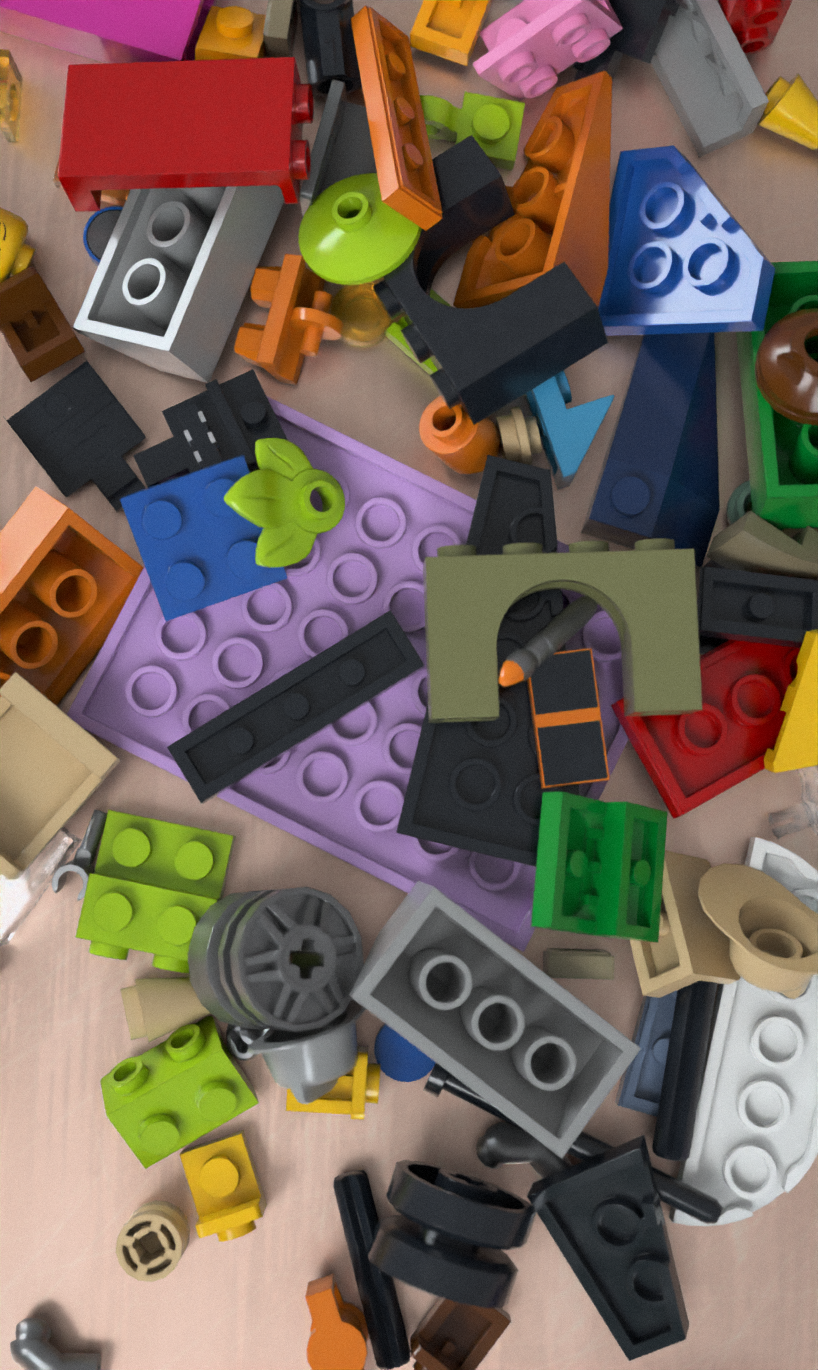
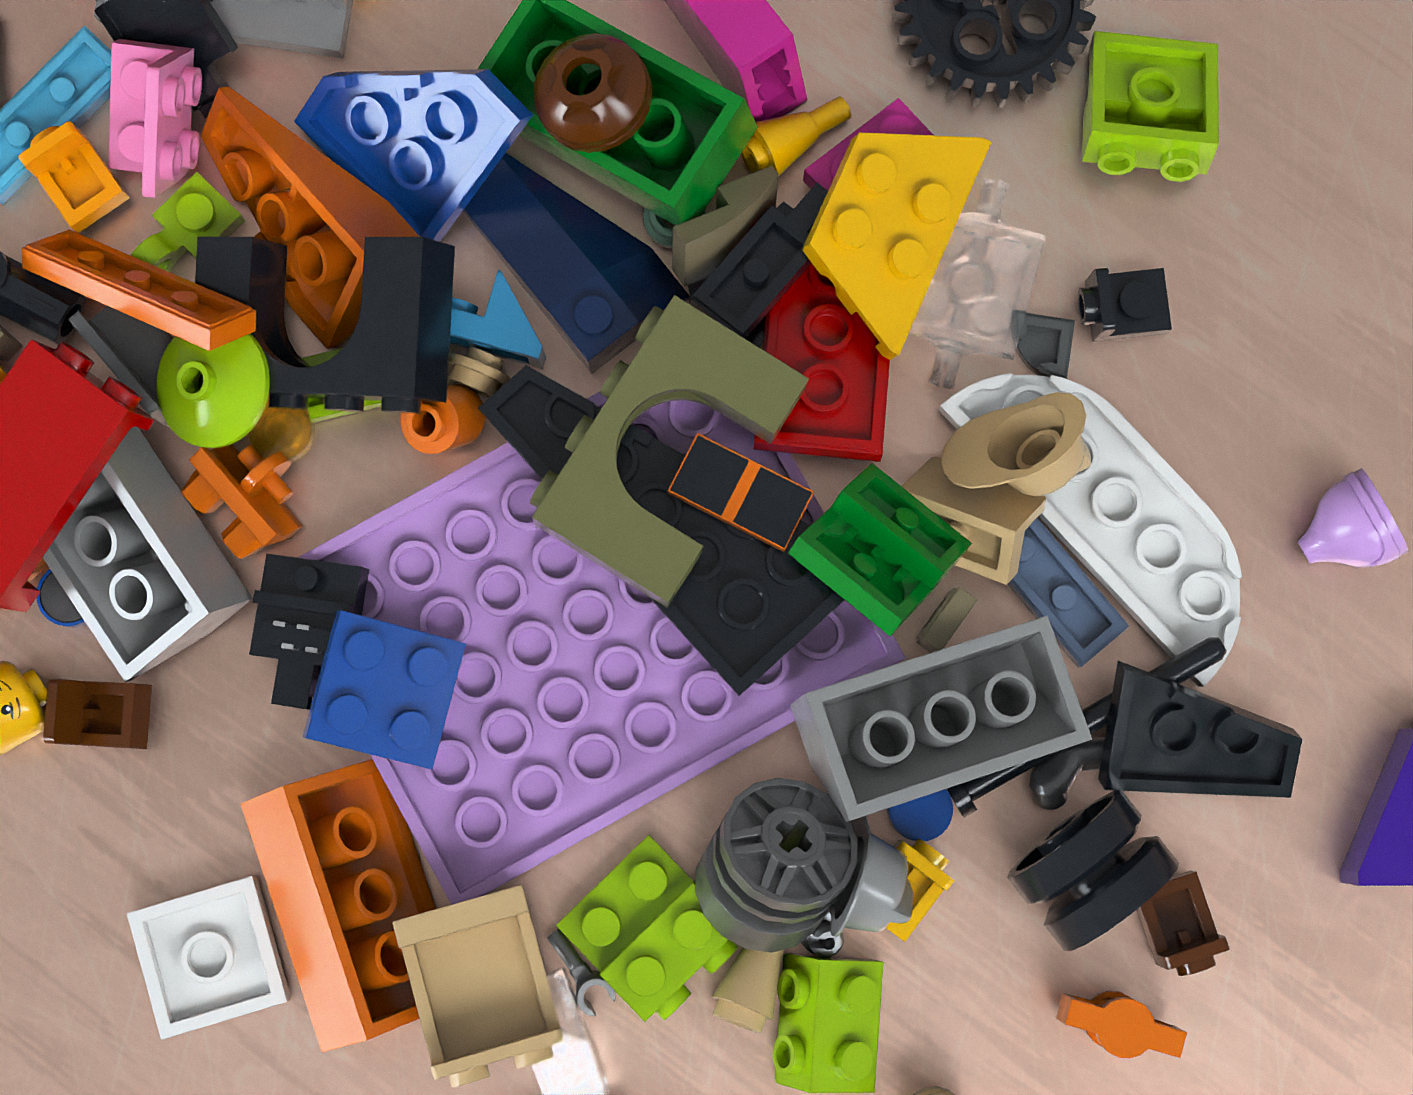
camera: 55 degrees left, 0 degrees up
black piece [5,357,146,513] -> none
black plate [167,610,425,804] -> none
yellow bracket [179,1130,267,1242] -> none
lime plate [224,438,345,568] -> none
black axle [333,1170,411,1370] -> none
flat silver piece [498,596,598,687] -> none
black axle [652,980,717,1161] -> none

